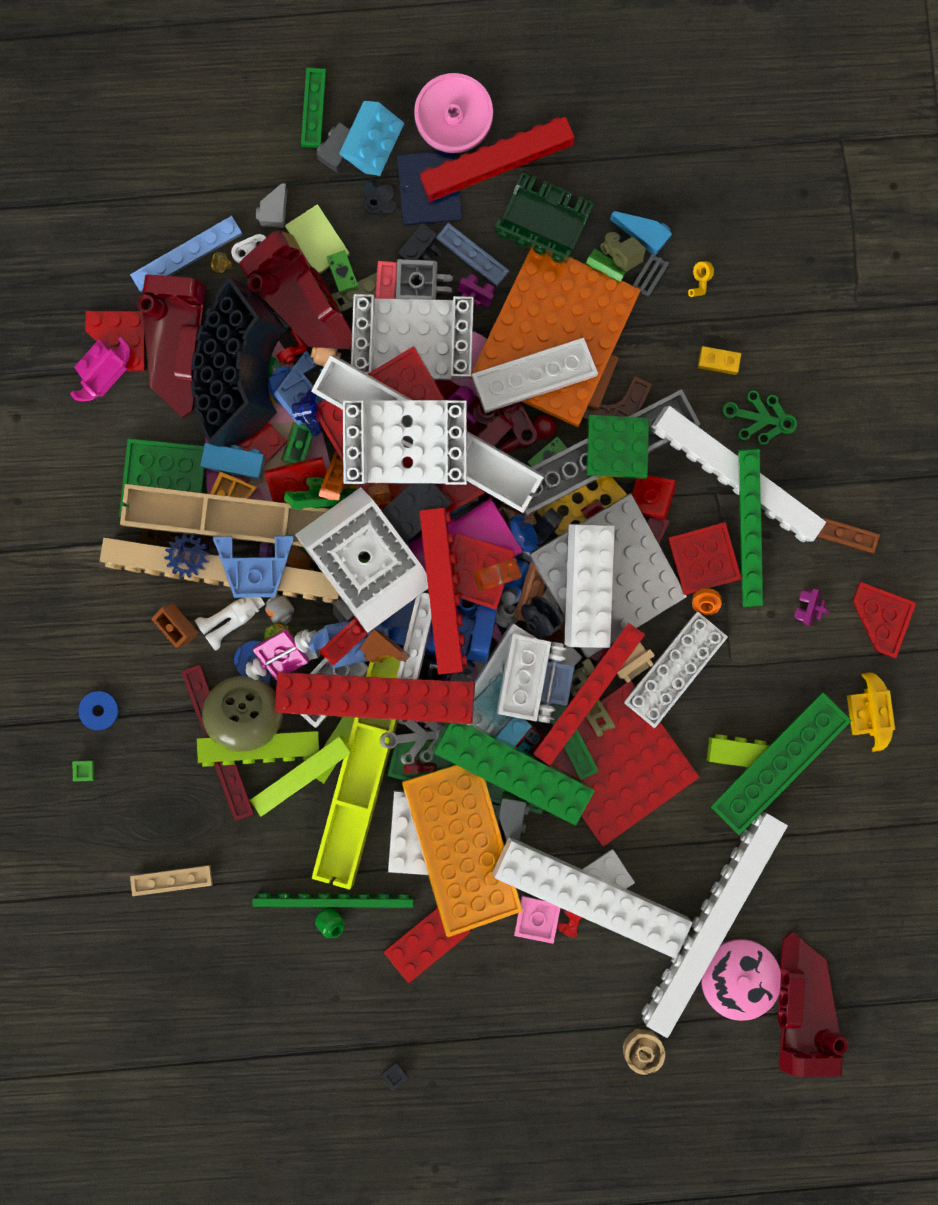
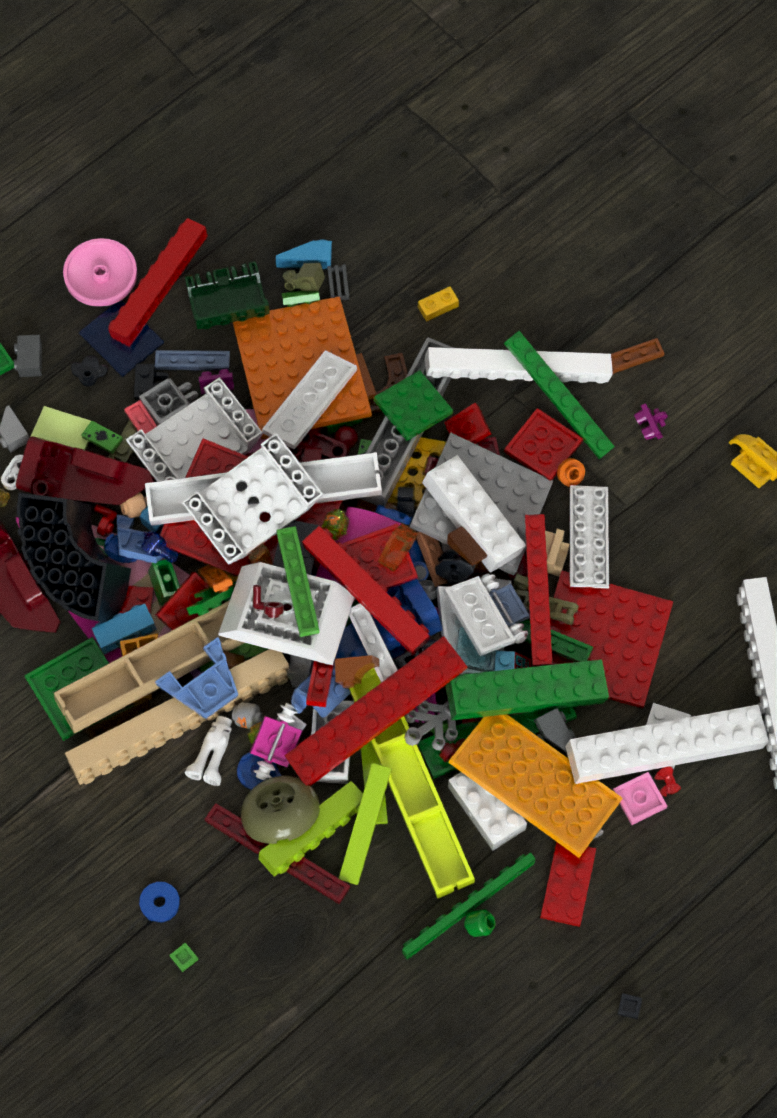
camera: 35 degrees left, 20 degrees down
tan plate [130,865,213,896] -> none
dark orange brick [152,604,199,648] -> none
clear blue gear [164,534,210,578] -> none
medium azure brick [339,101,404,176] -> none
yellow plate [688,261,714,297] -> none
lime brick [706,734,769,767] -> none
green plate [710,692,852,835] -> none
green plant [722,390,797,445] -> none
red plate [852,582,916,658] -> none
none -> dark red plate [253,585,284,618]
none -> bright green plate [276,526,319,637]
none -> clear neon green head [322,509,350,540]
none -> reddish brown slope [447,526,487,566]

